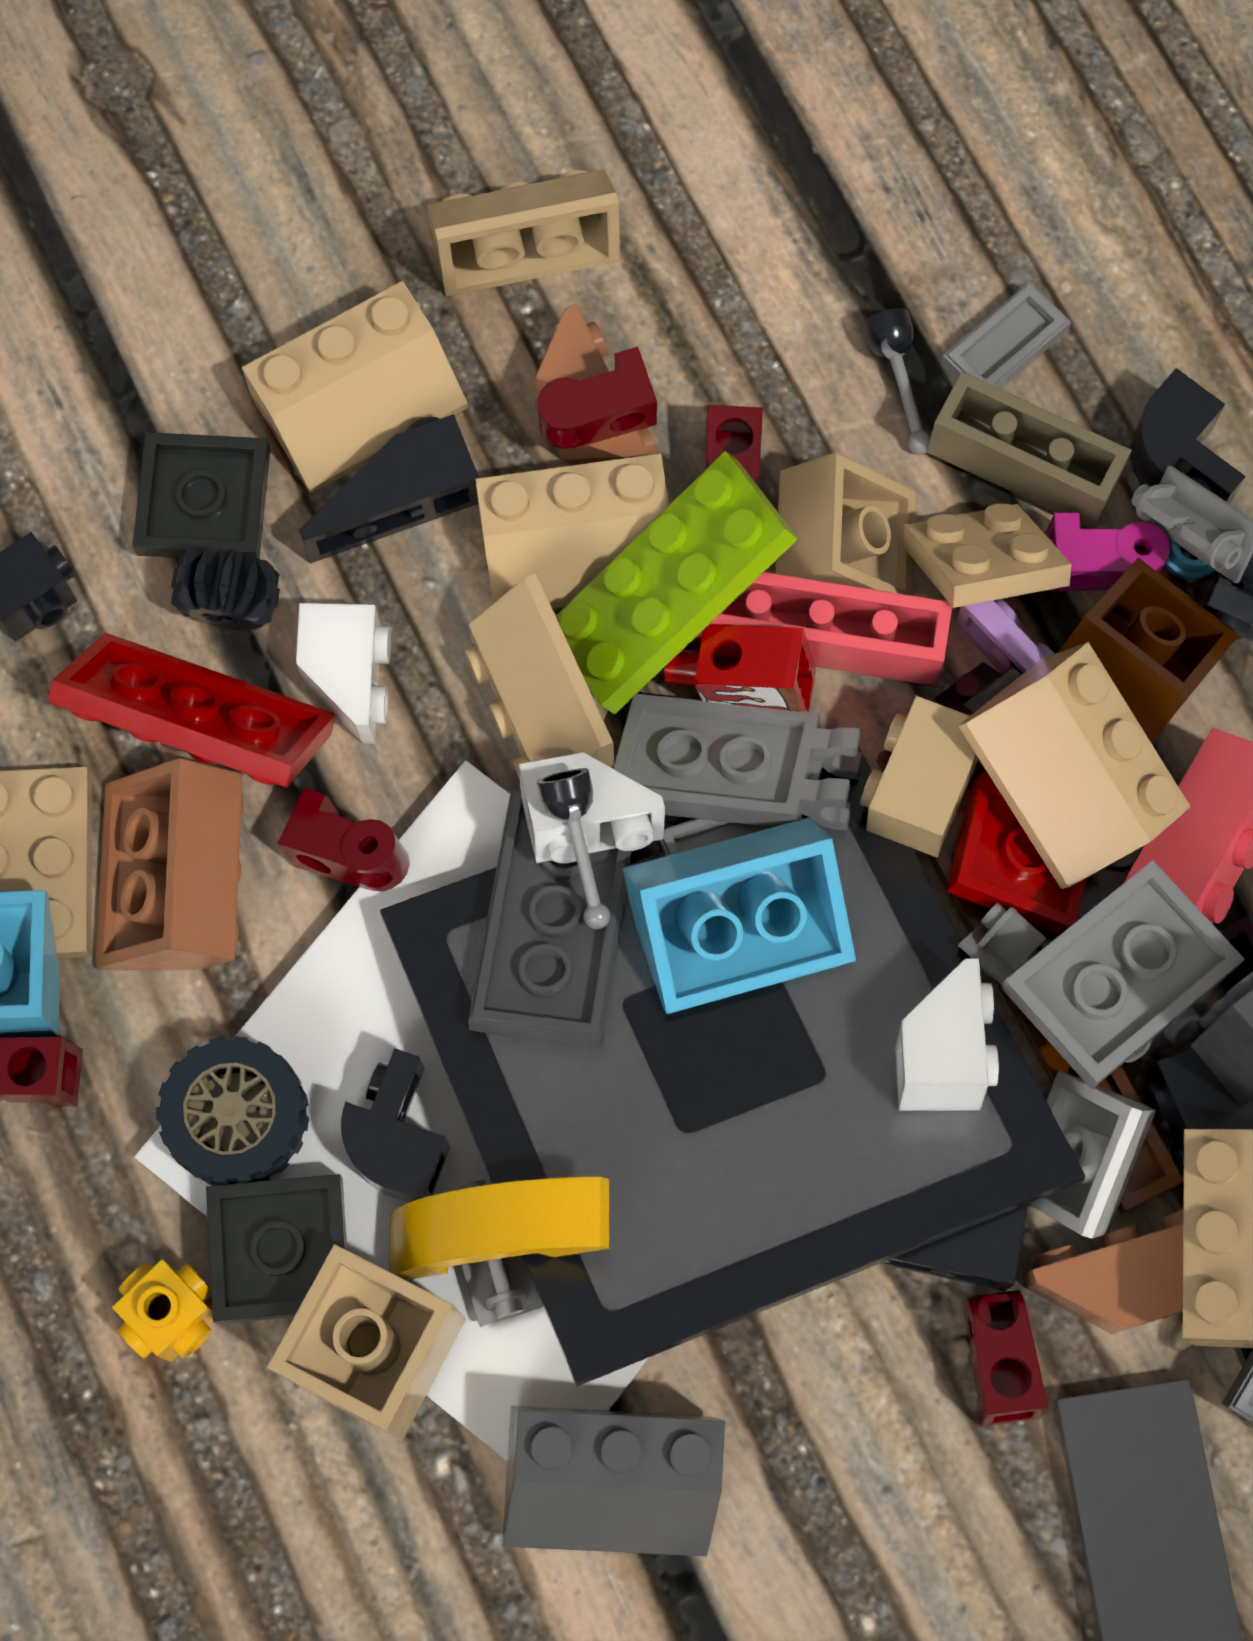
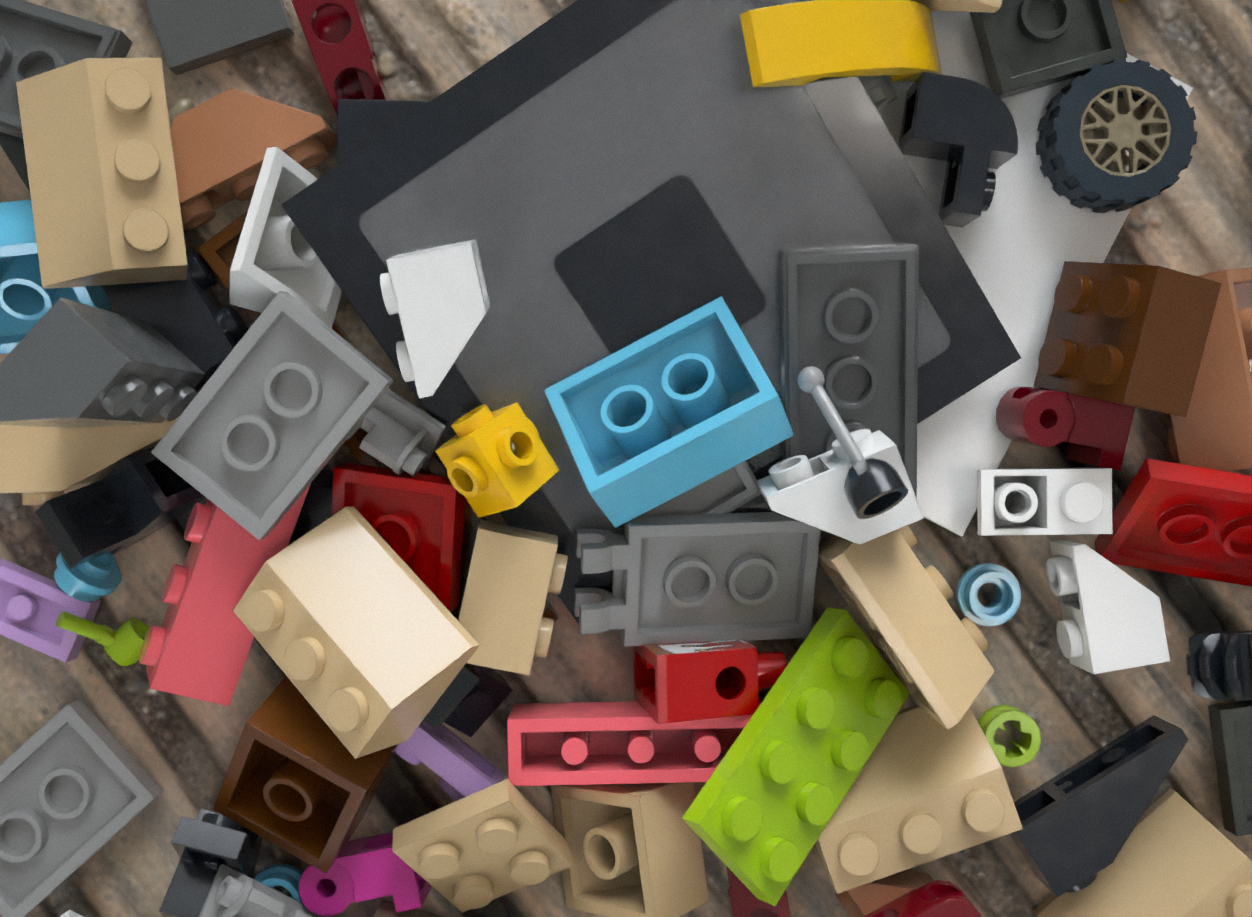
camera: 165 degrees right, 15 degrees up
none -> yellow brick [435,402,560,518]
none -> medium azure plate [956,563,1021,627]
none -> white slope [977,467,1113,536]
none -> lime bush [978,704,1041,767]
none -> reddish brown brick [1034,261,1221,417]

